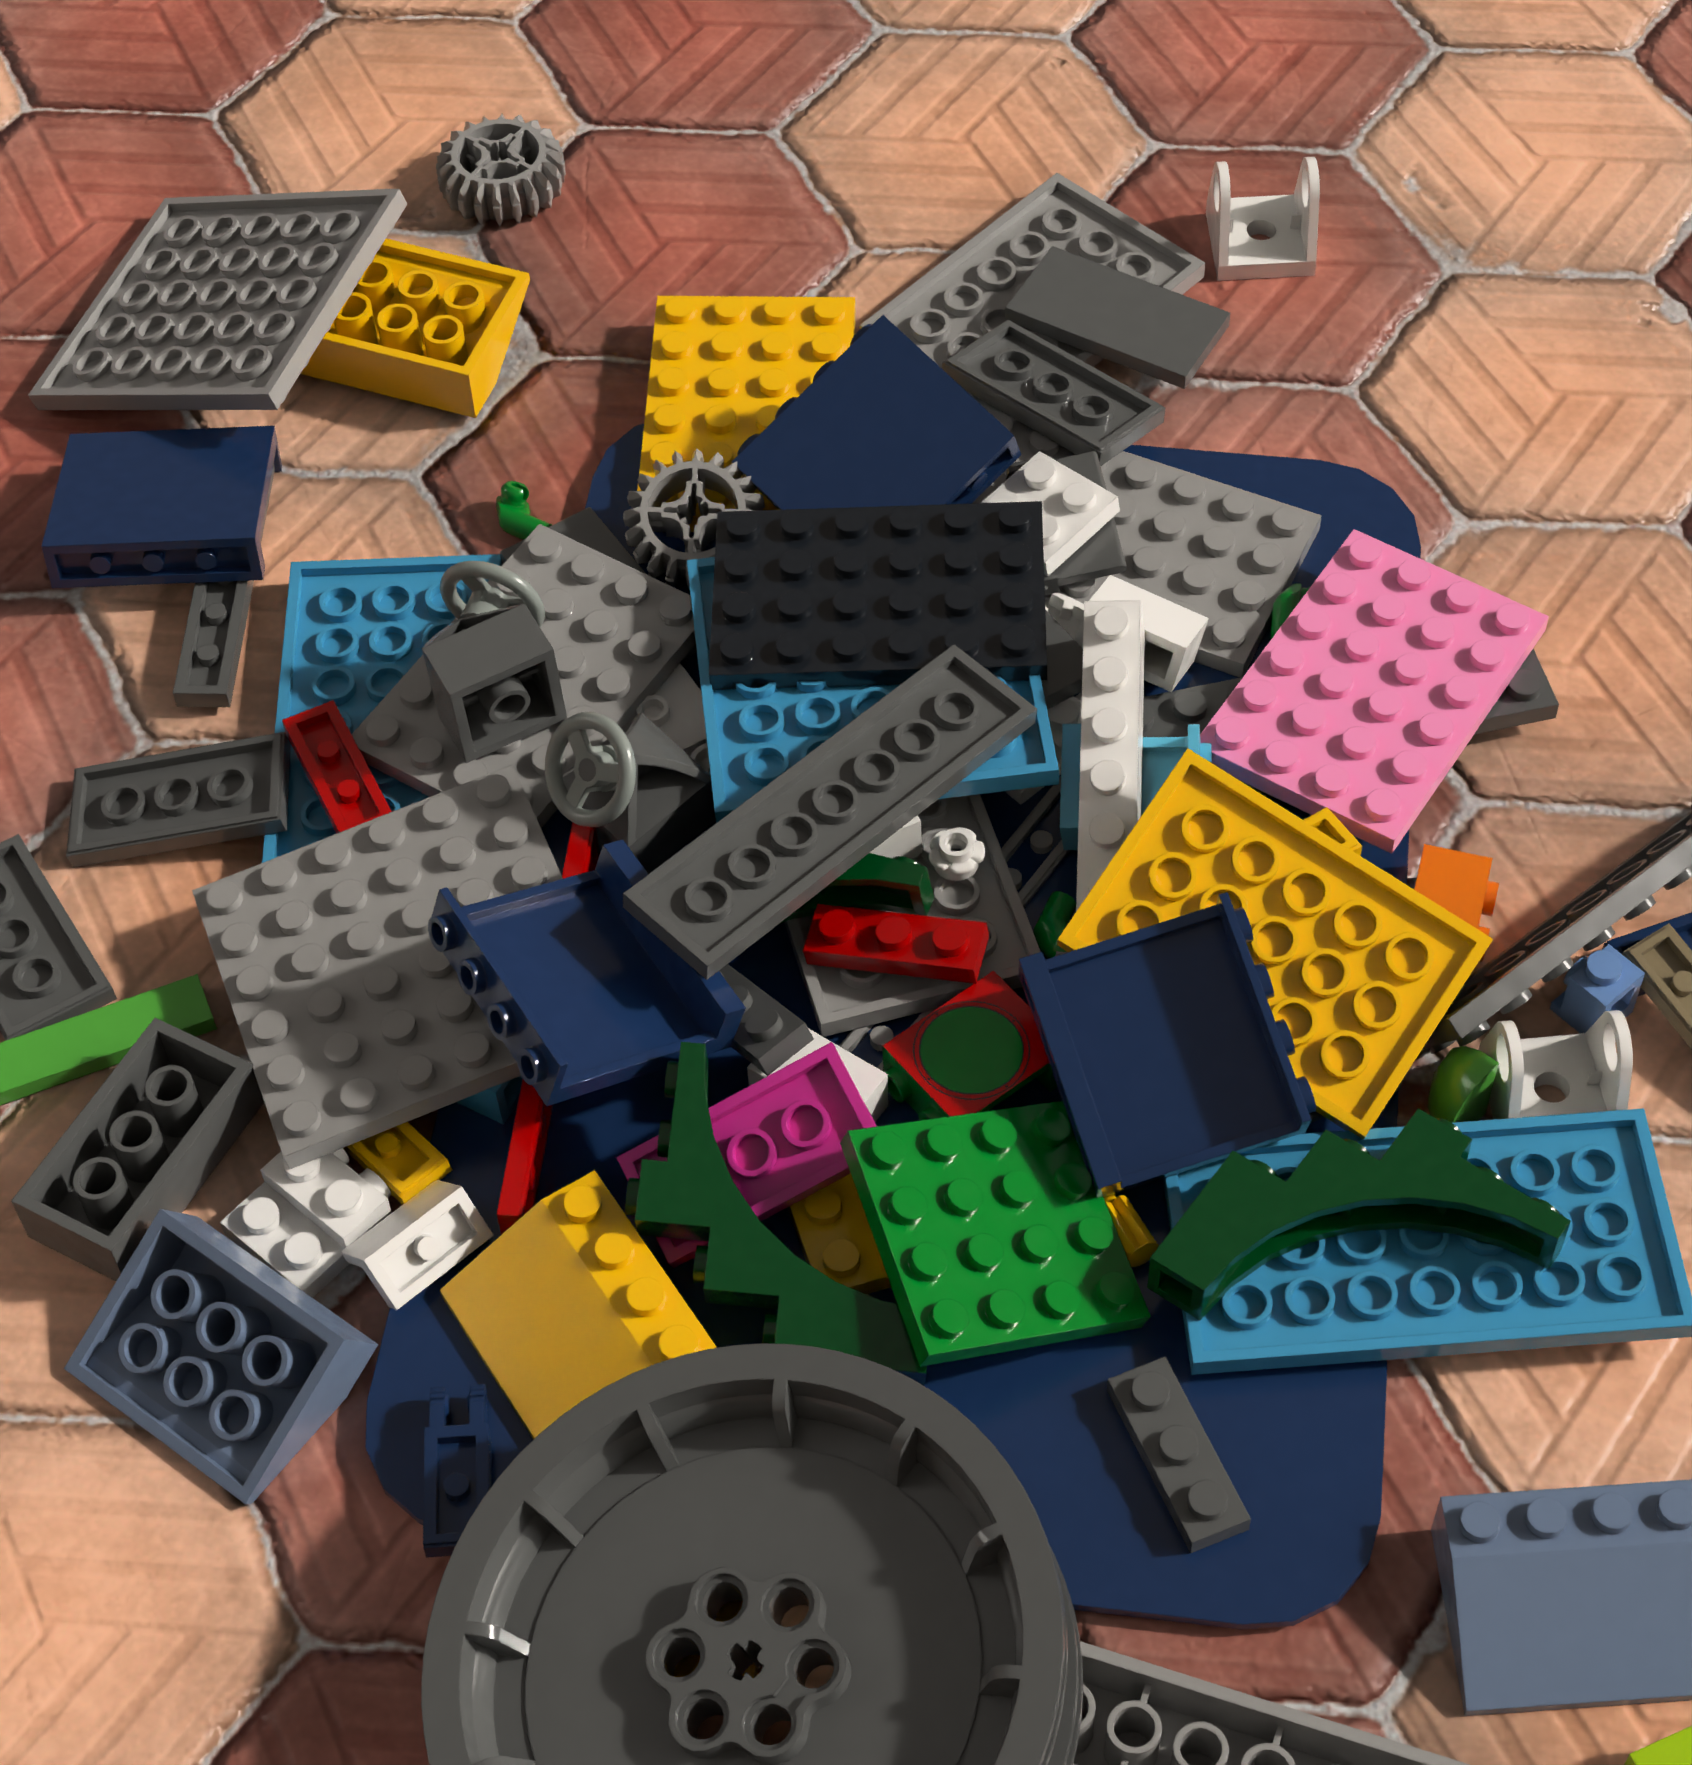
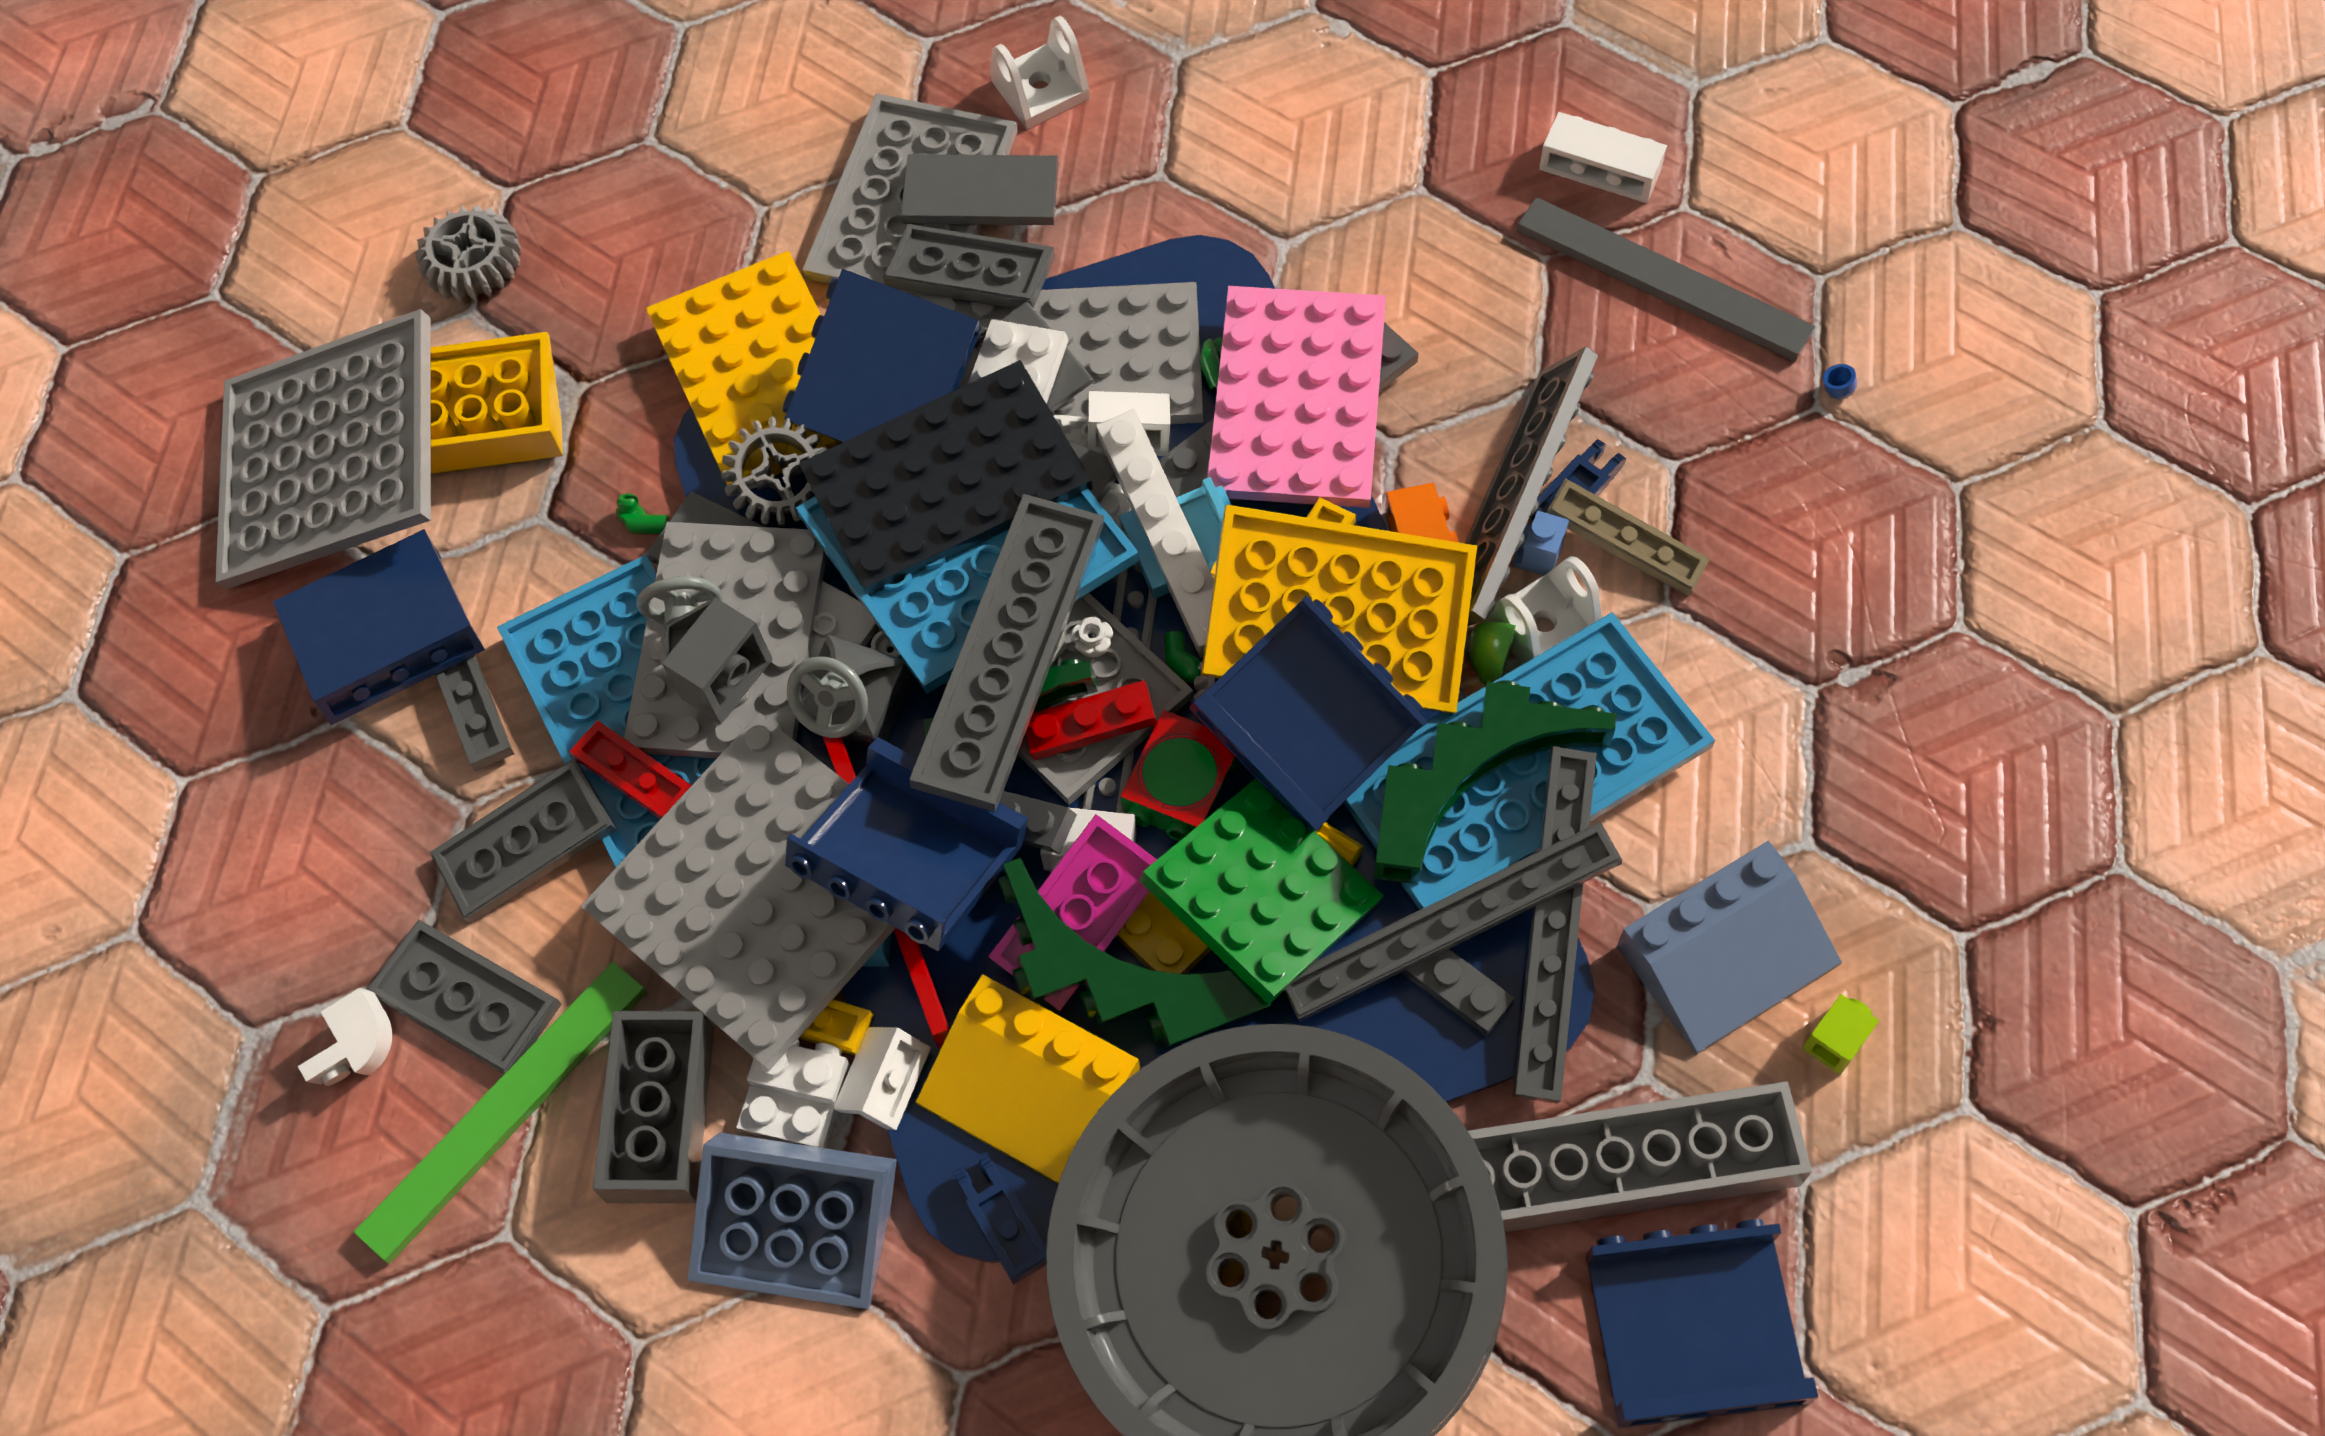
camera: 25 degrees left, 10 degrees up
none -> dark grey tile [1284,821,1622,1022]
none -> dark grey plate [1512,746,1597,1104]

